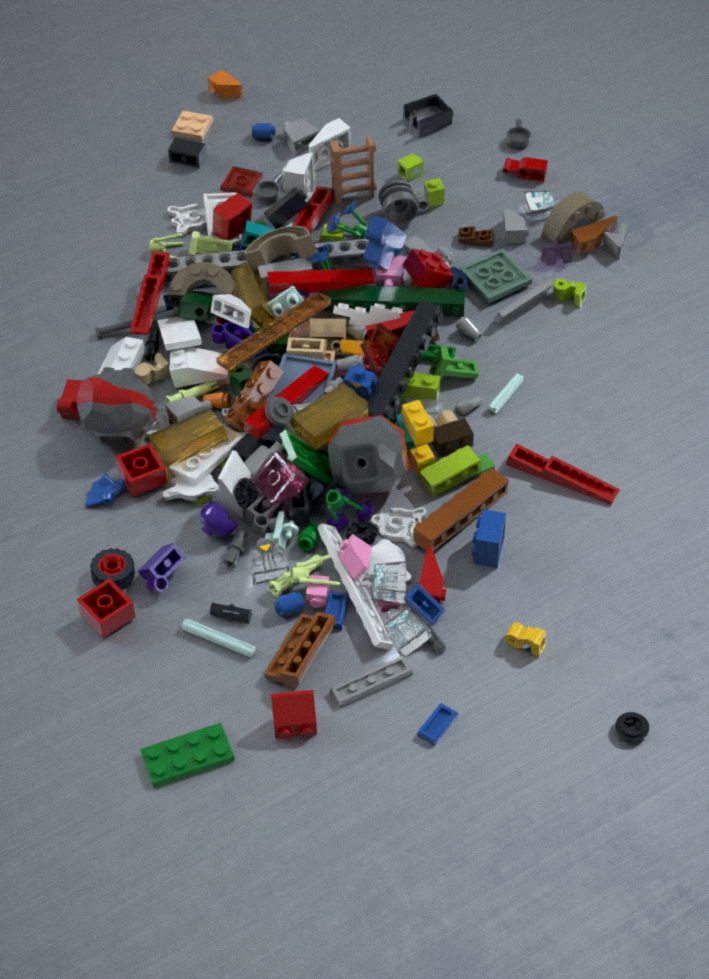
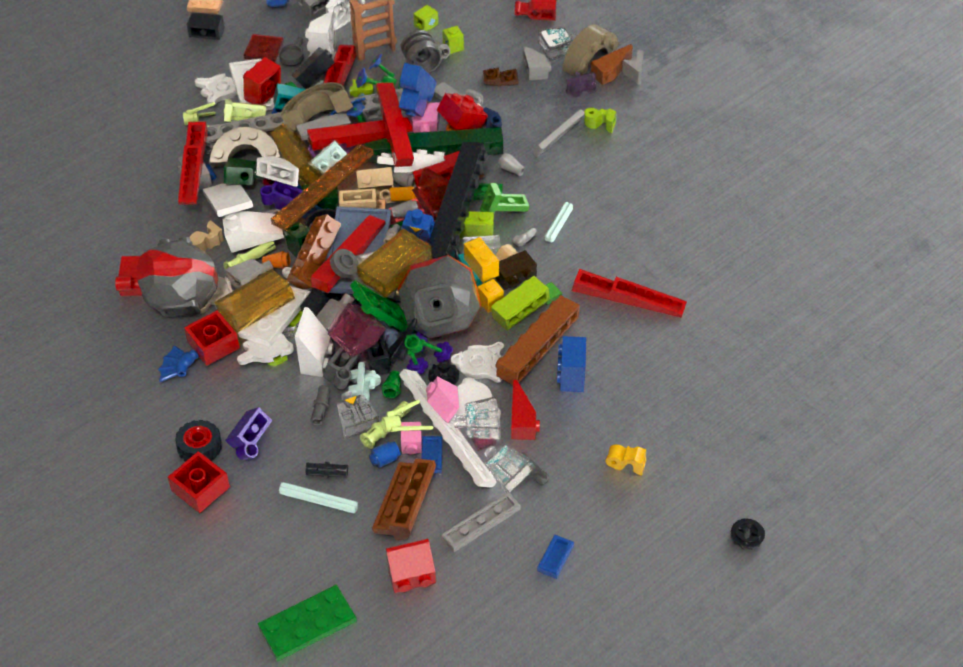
camera: 10 degrees left, 0 degrees up
dark grey bar [95,307,179,338] -> none
white slope [97,337,145,374] -> none
black pin [145,328,160,361] -> none
dark purple cylinder [200,500,238,538] -> none
black gear [235,478,258,509] -> none
blue slope [404,583,445,625] -> none
sand green plate [460,249,532,303] -> none
none -> red slope [376,83,414,167]

